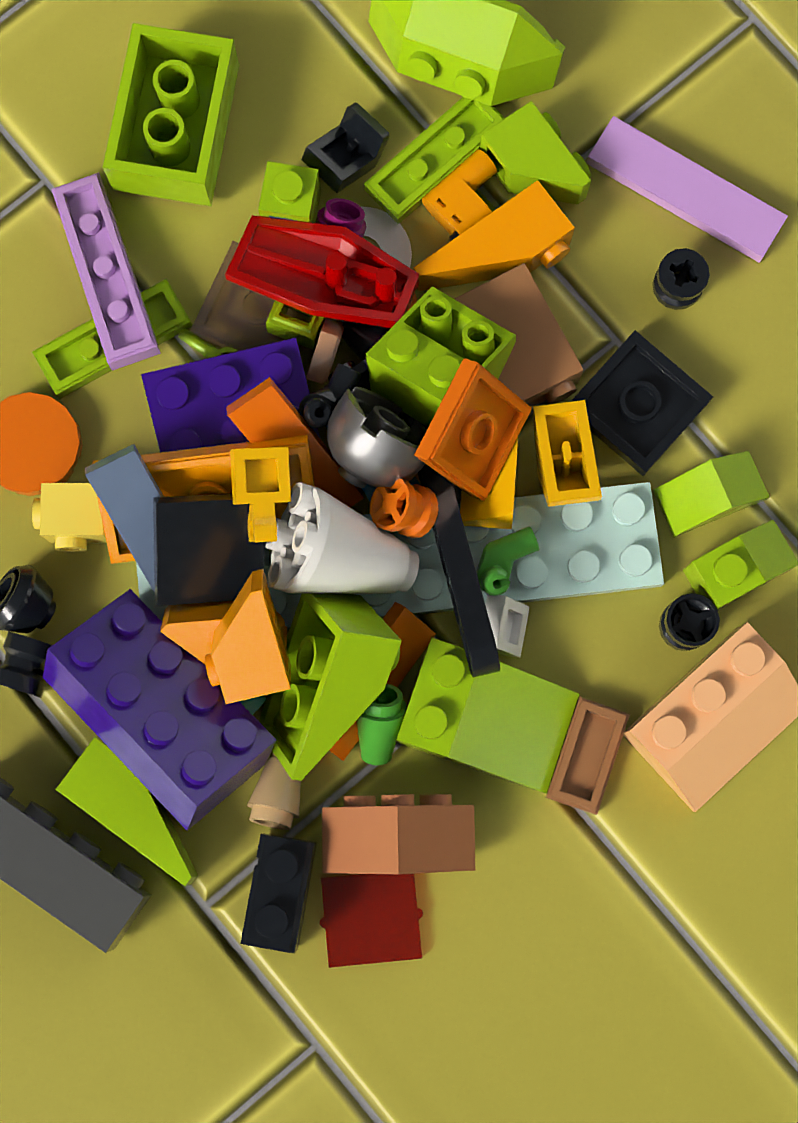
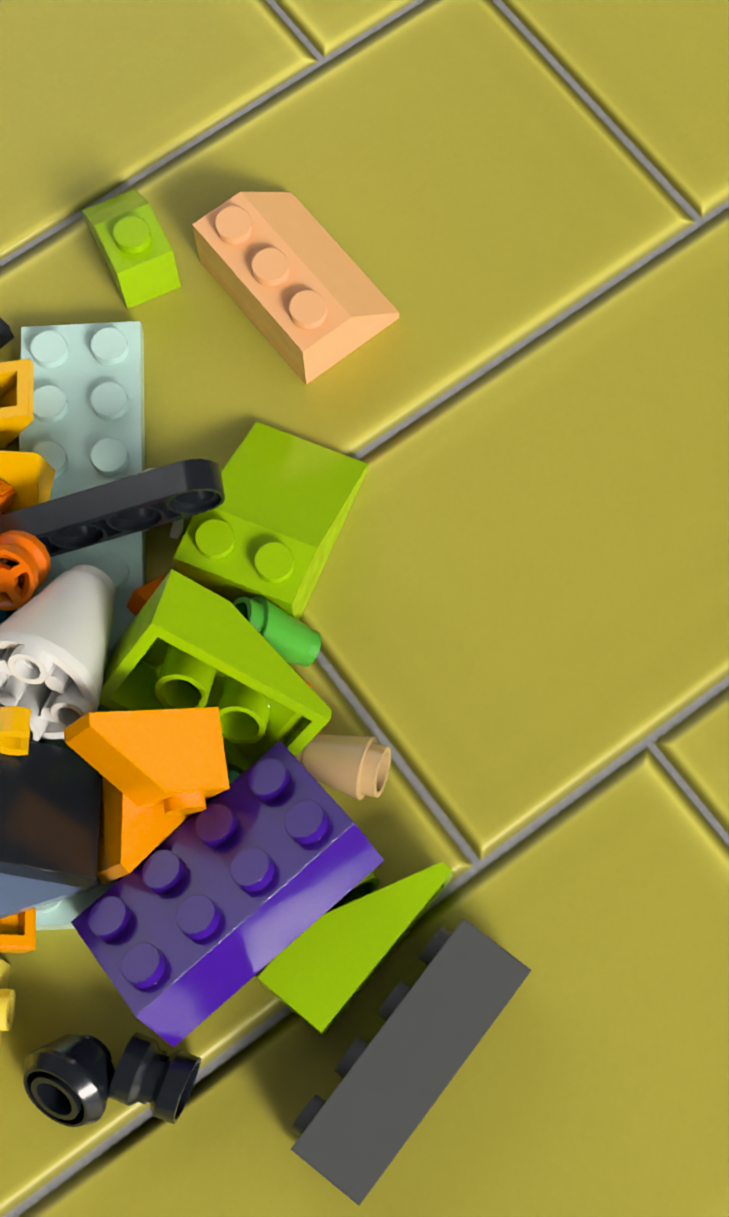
camera: 85 degrees left, 10 degrees down
black brick [240,833,317,954] -> none
clear red piece [319,874,423,968] -> none
nougat brick [322,794,475,874] -> none
bright green arm [476,526,540,596] -> none
medium nougat tile [545,697,630,815] -> none
lime slope [653,451,770,537] -> none
black wheel [659,593,720,651] -> none

